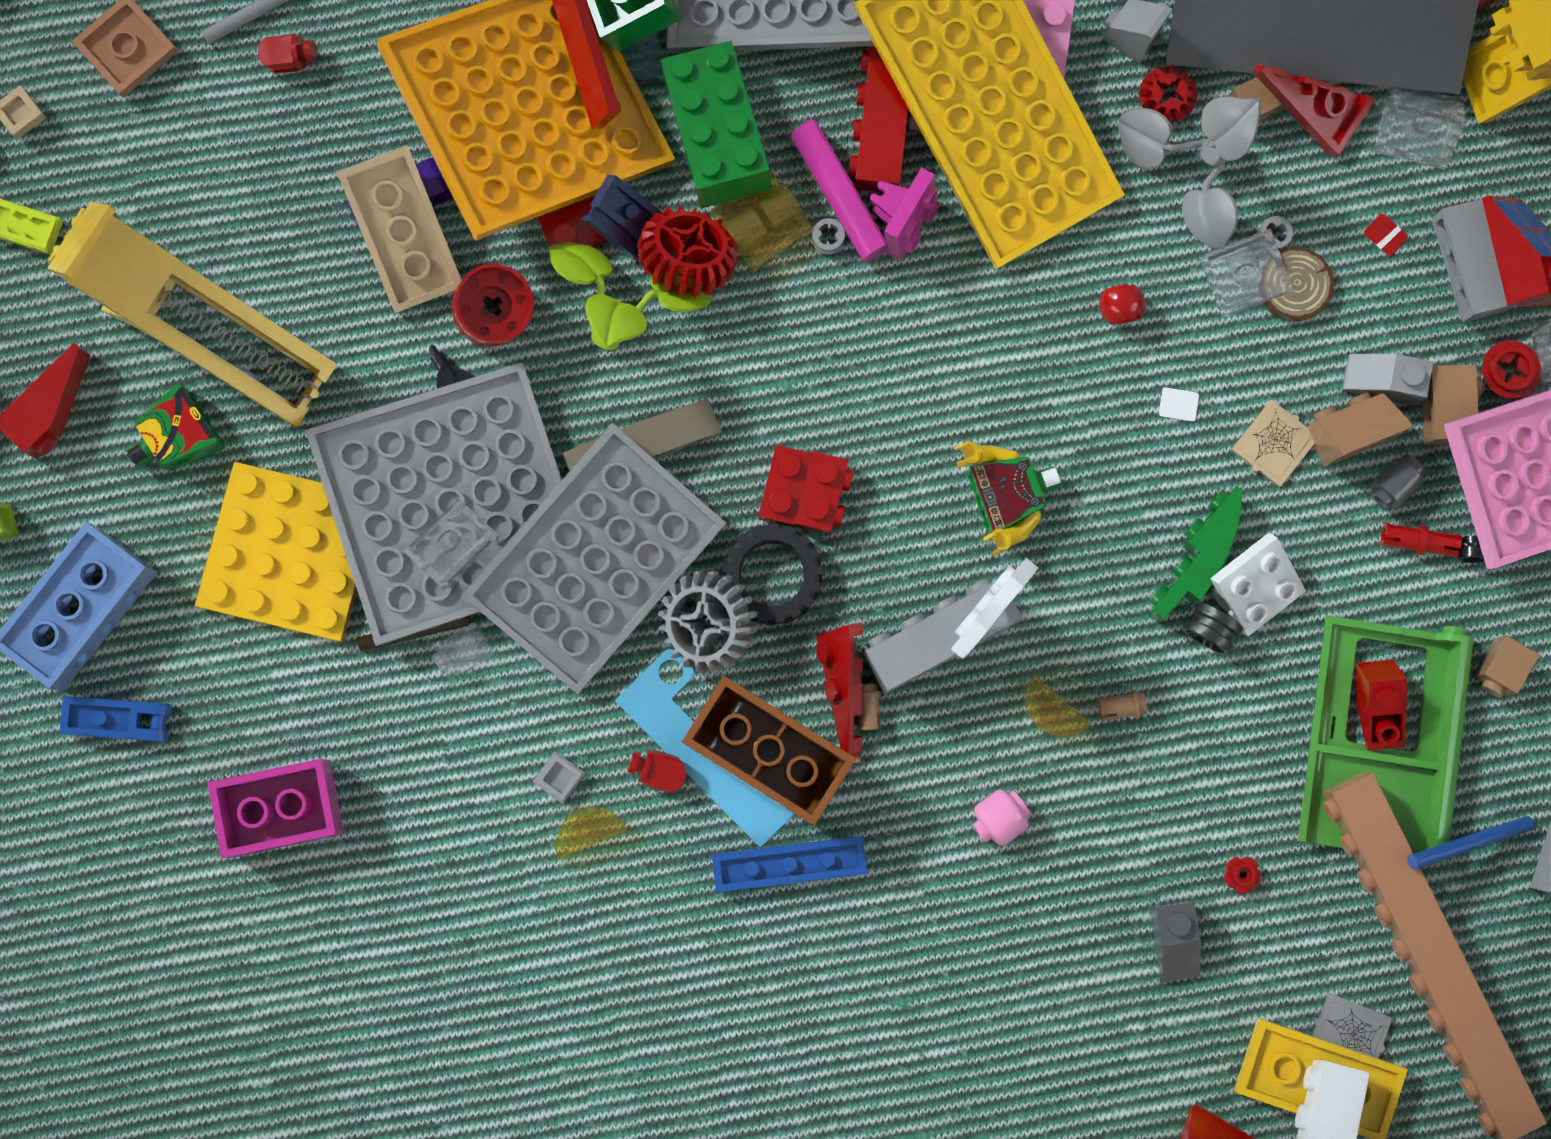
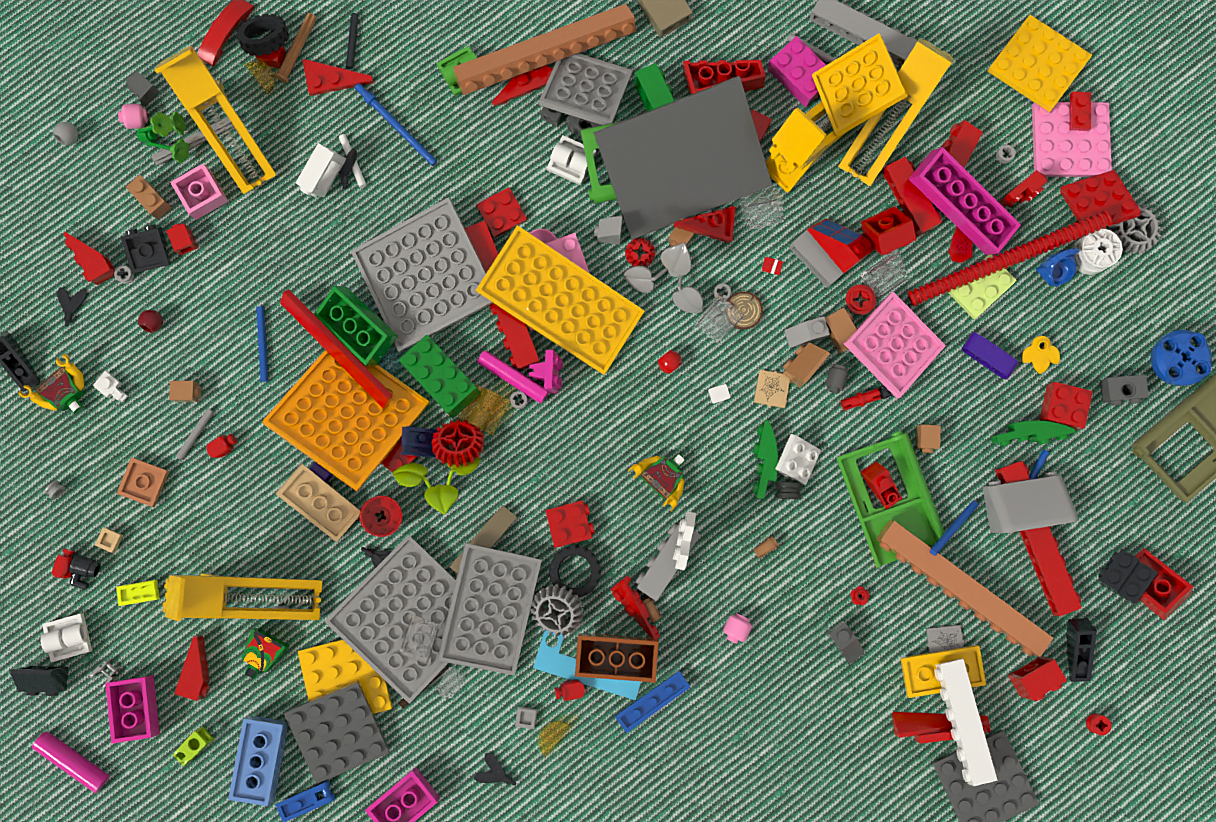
camera: 25 degrees left, 0 degrees up
clear yellow plate [1024,674,1091,737] -> none
none -> dark grey plate [284,680,390,784]
none -> black piece [474,753,517,786]

